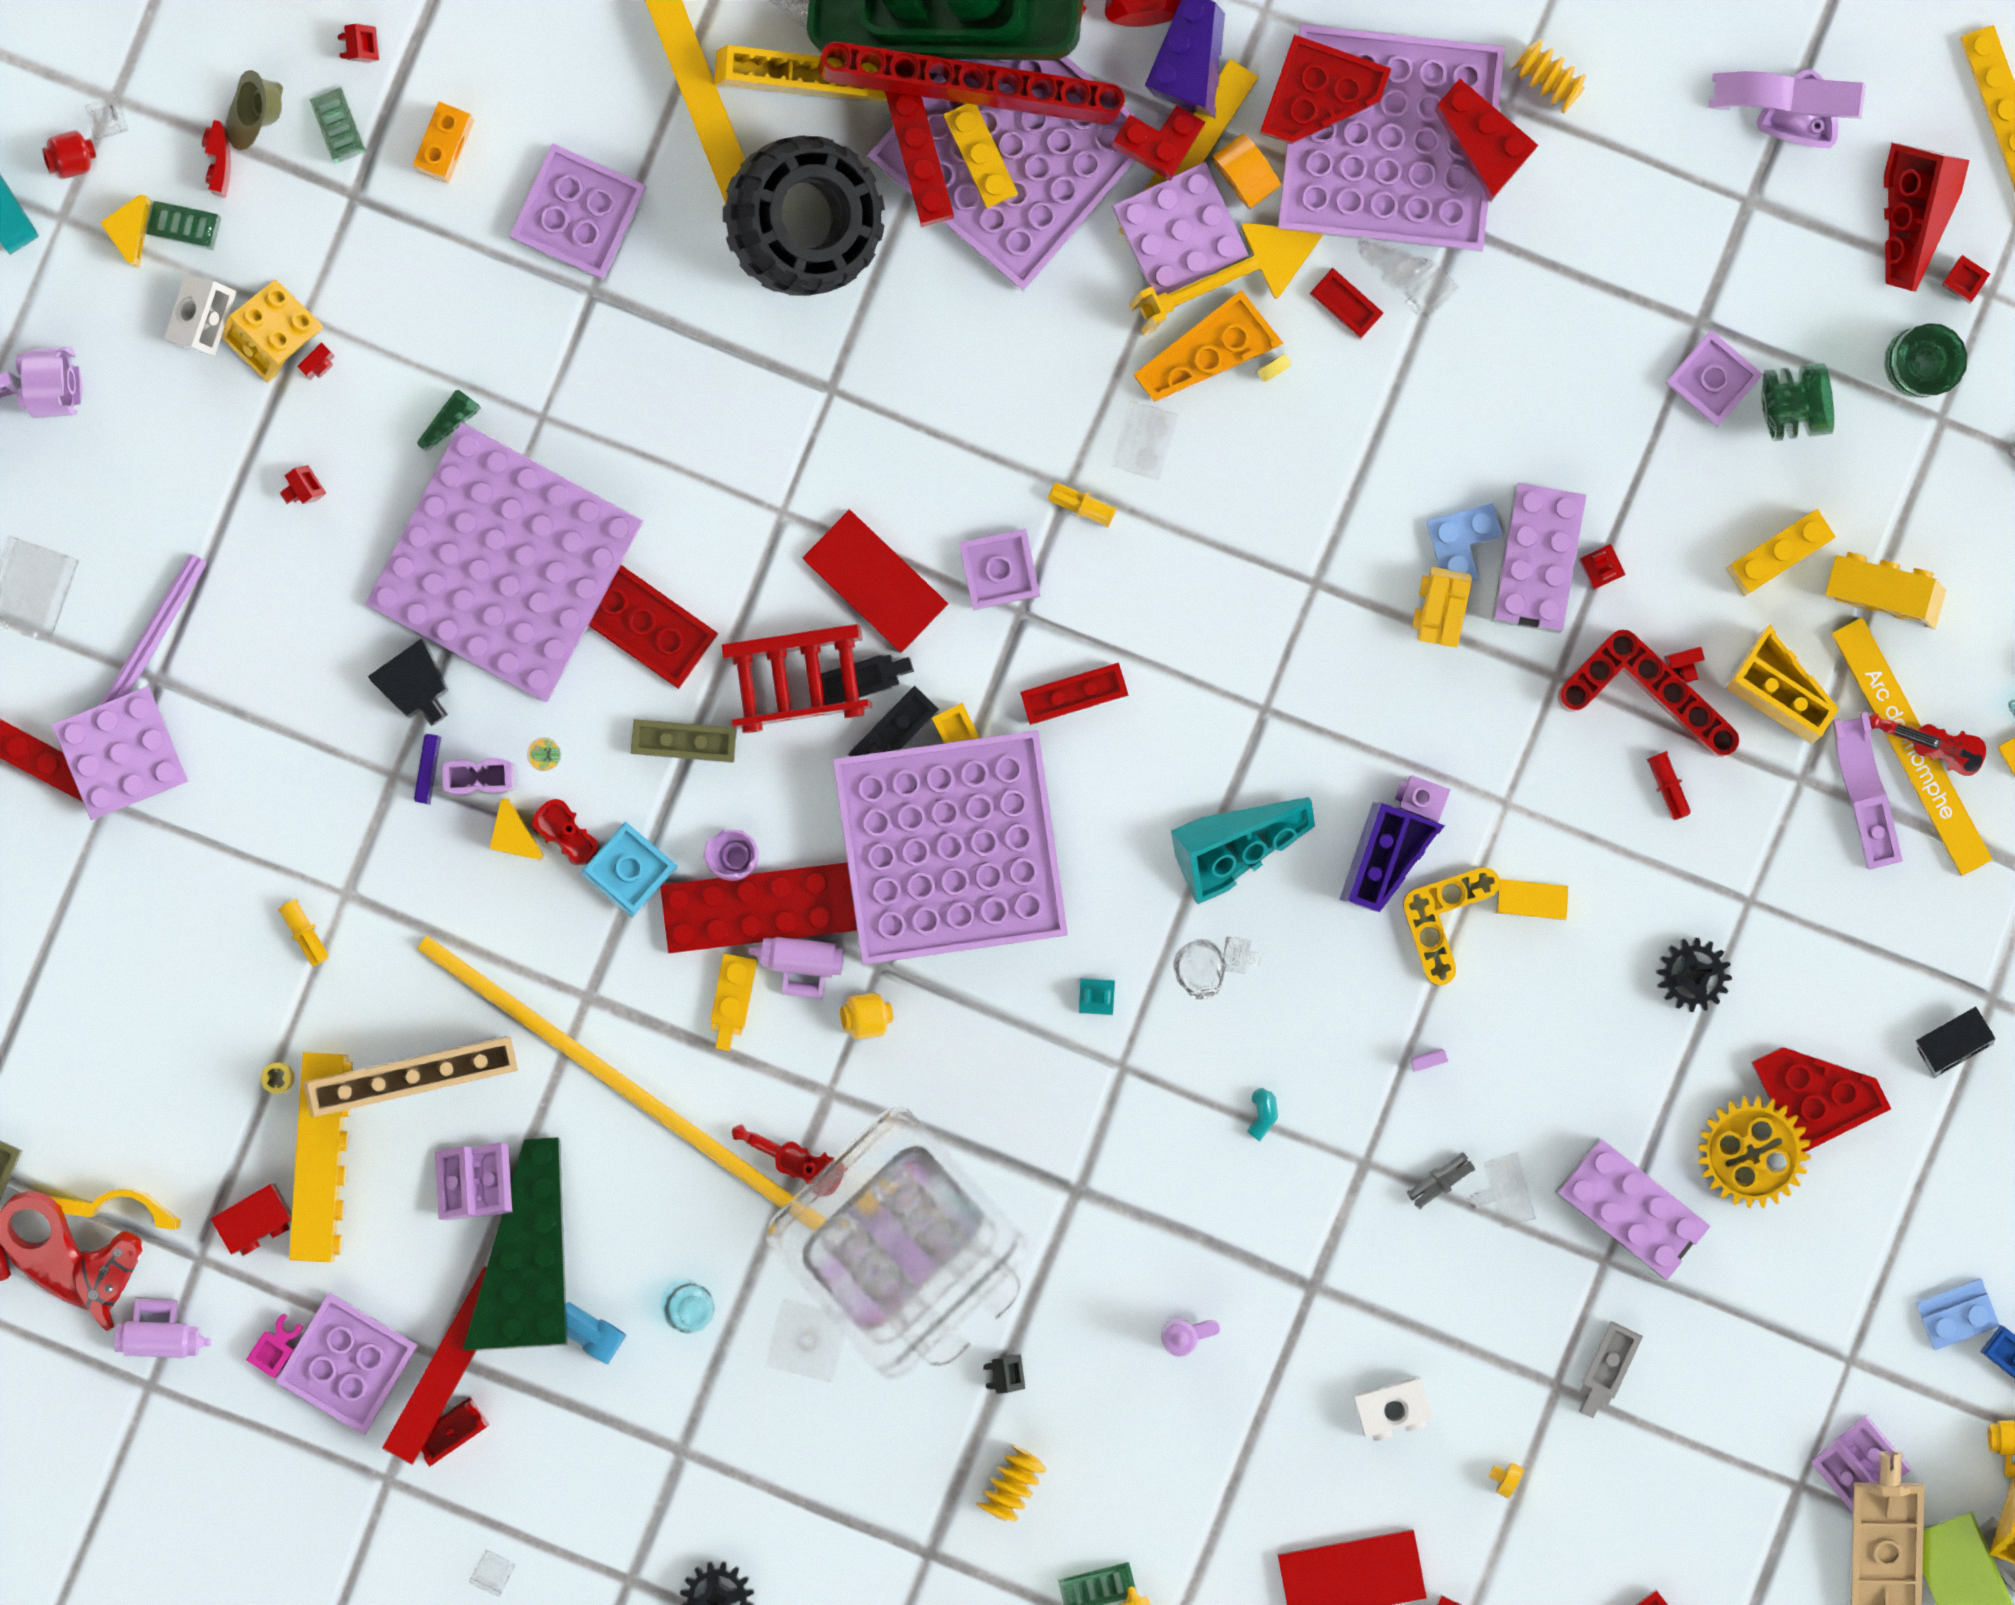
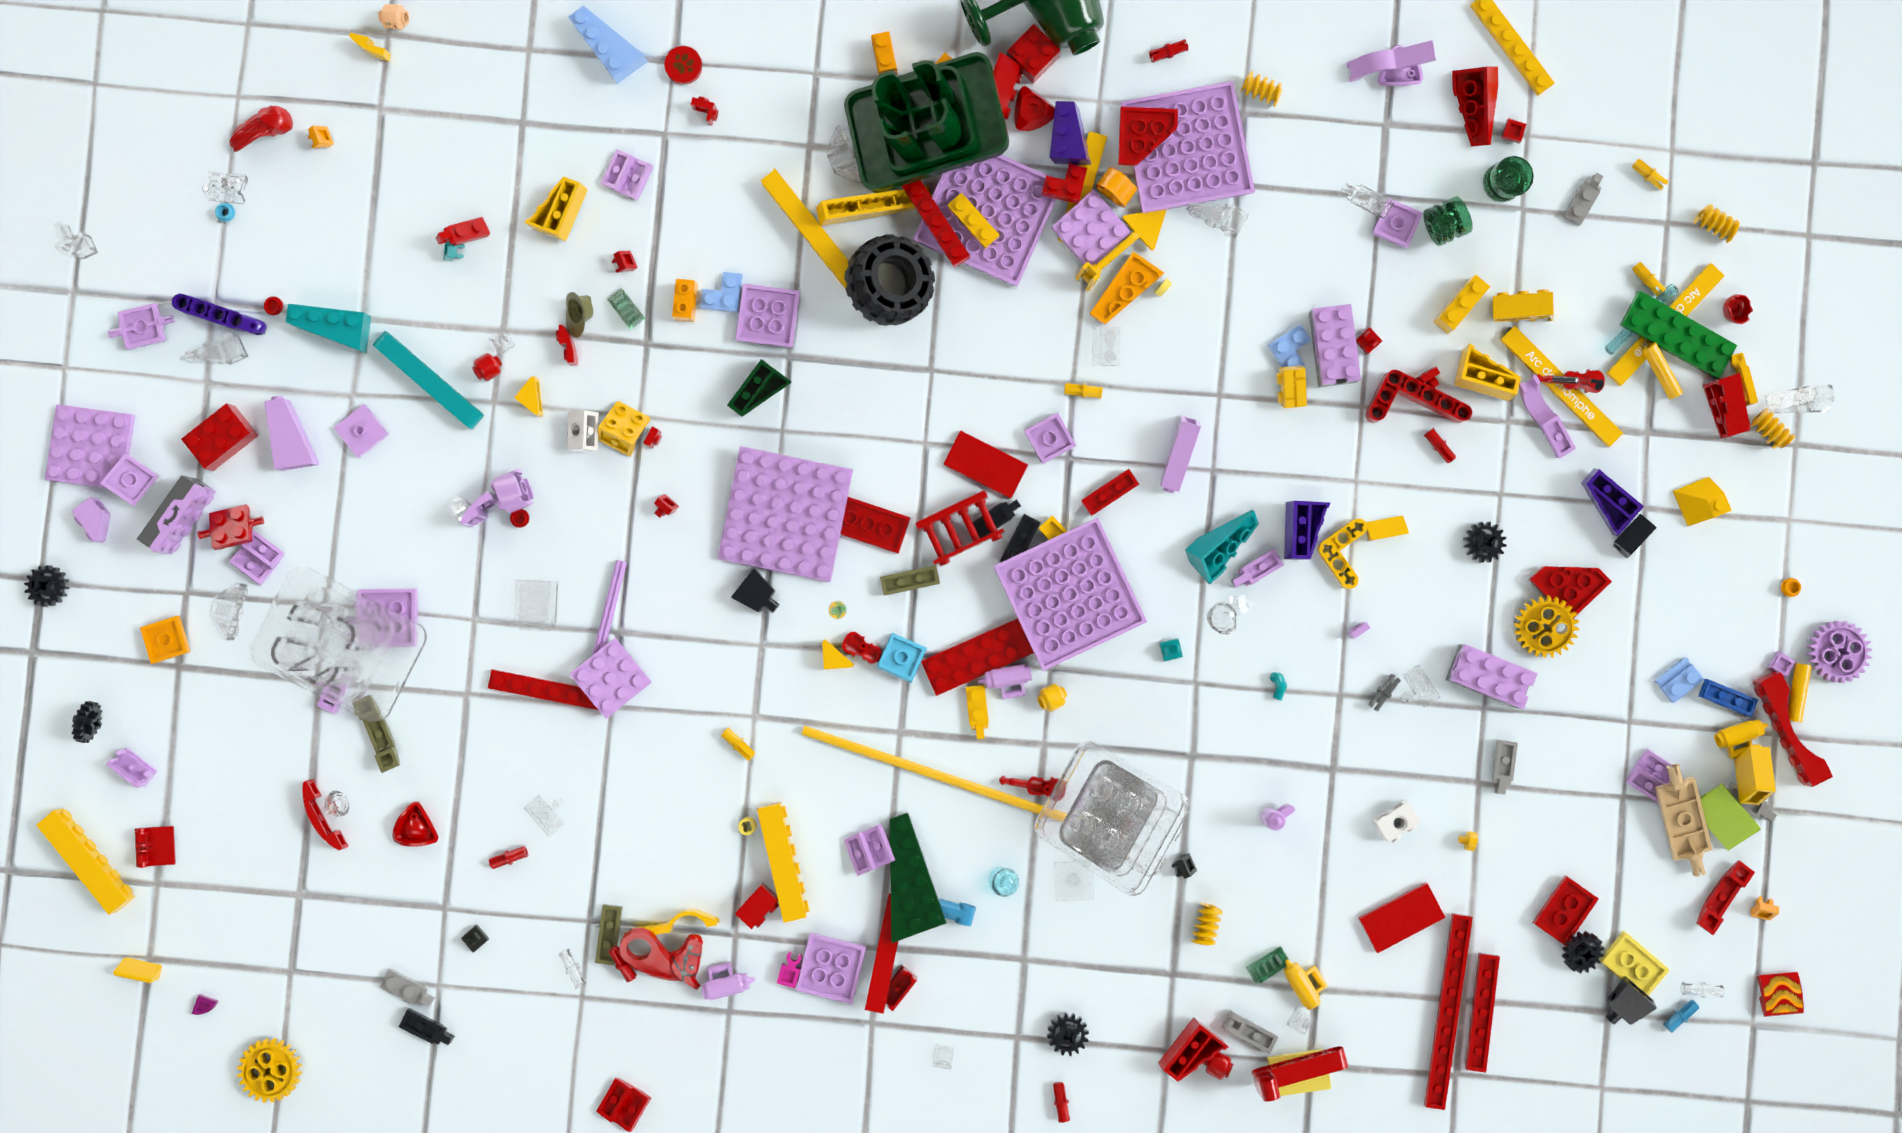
camera: 20 degrees left, 0 degrees up
clear green slope [146,201,221,250] -> none
tan brick [303,1036,518,1117] -> none
dark purple tile [414,734,441,805] -> none
clear green slope [417,389,481,452] -> none
lavender brick [442,758,516,796] -> none
lavender hair [703,829,759,881] -> none
red beam [818,42,1125,124] -> none
red tile [1309,267,1384,340] -> none
lavender brick [1395,775,1451,822] -> none
red wedge [1434,78,1539,203] -> none
none -> red plate [510,509,530,528]
none -> light blue plate [700,272,743,313]
none -> dark green wedge [727,359,792,417]
none -> lavender slope [1160,415,1201,493]
none -> lavender hinge [1231,549,1284,588]
none -> clear hinge [1341,183,1394,219]
none -> dark purple wedge [1581,468,1644,536]

